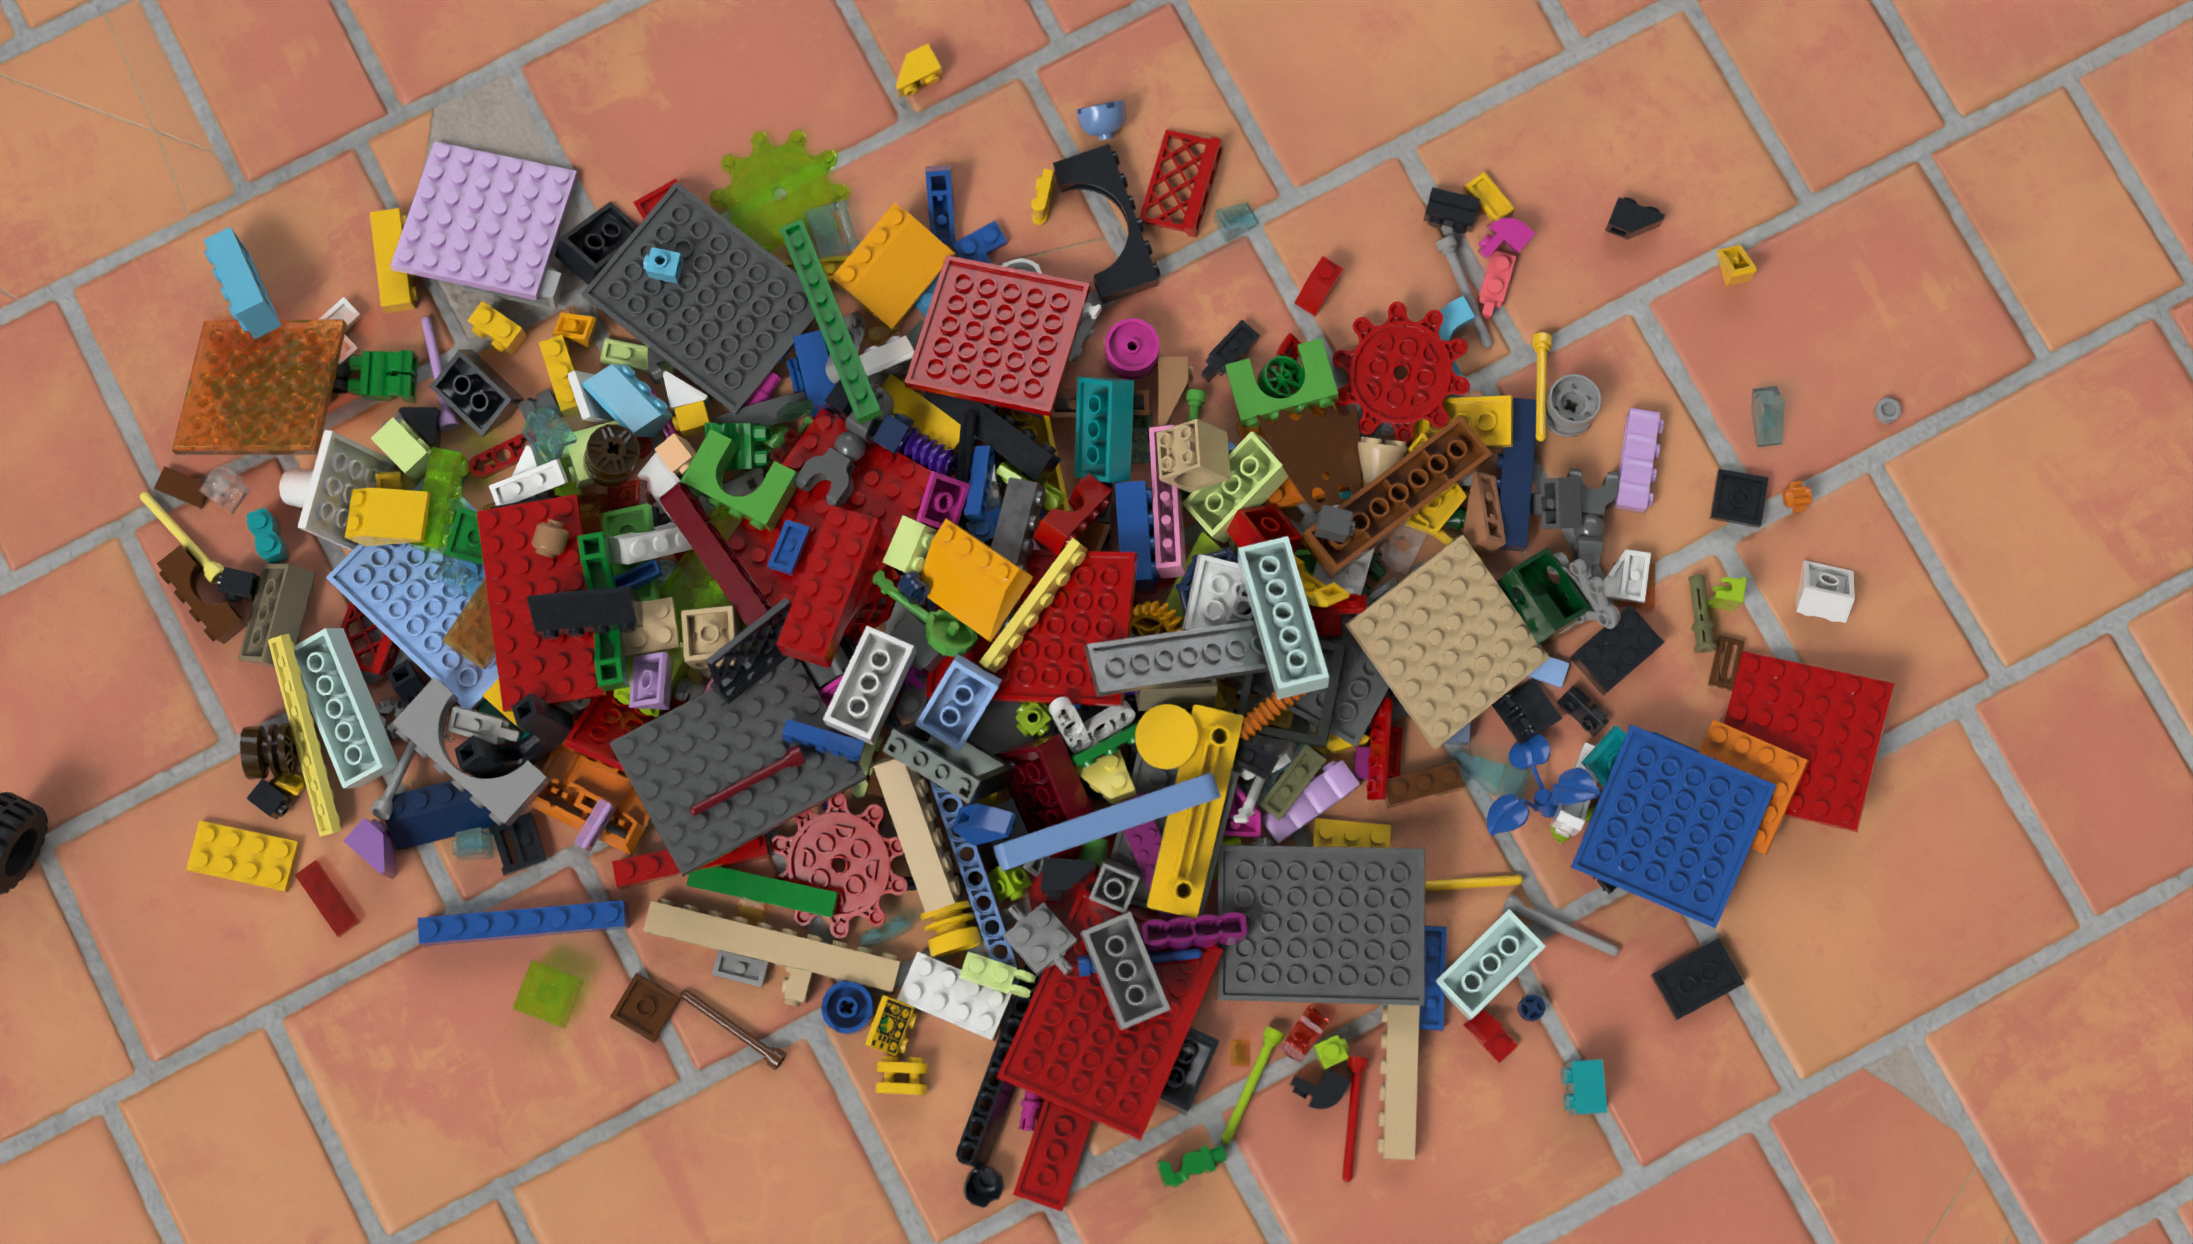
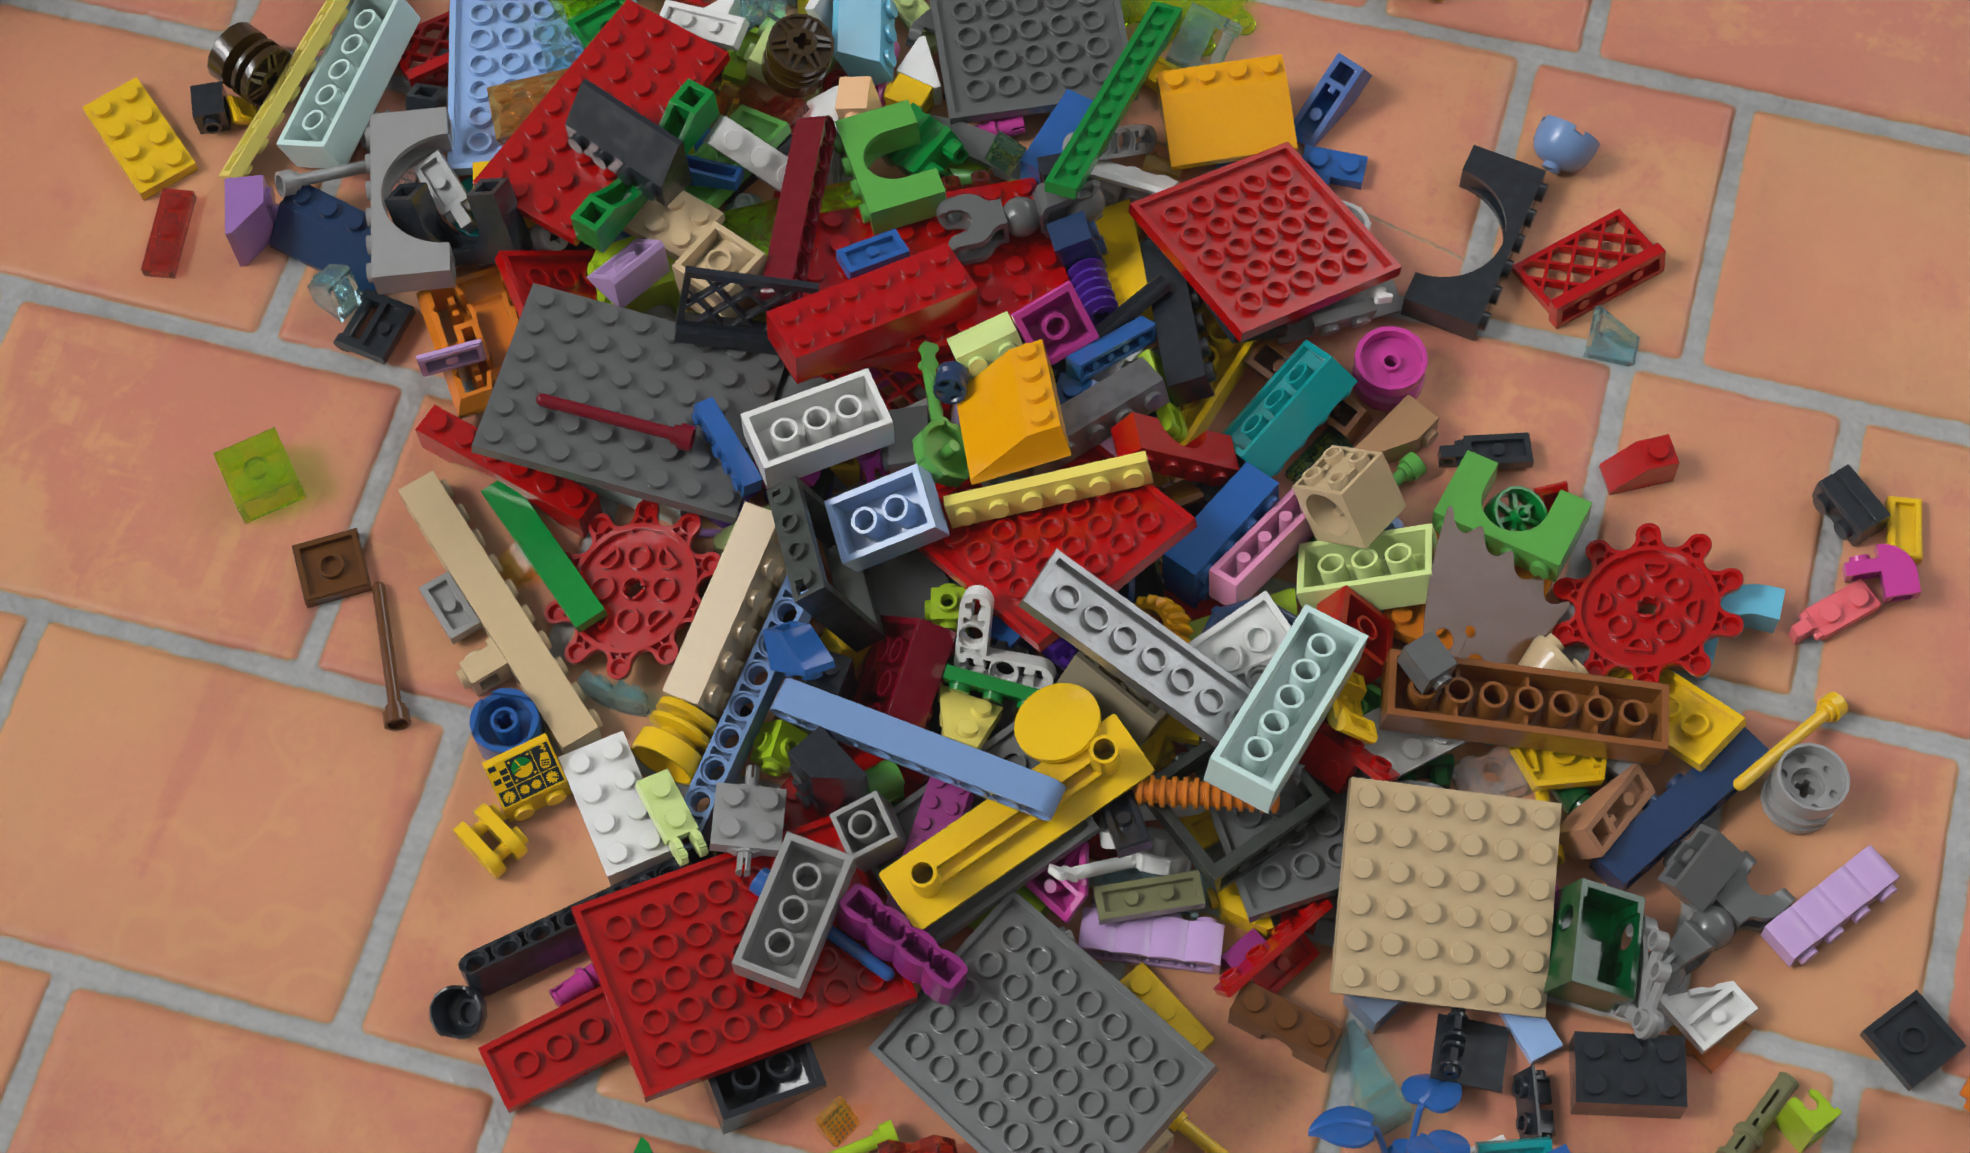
camera: 45 degrees right, 15 degrees down
blue brick [418,900,629,946] -> none
medium nougat head [532,519,569,558] -> none
yellow plate [1031,168,1055,226] -> none
light grey piece [1436,235,1492,348] -> none

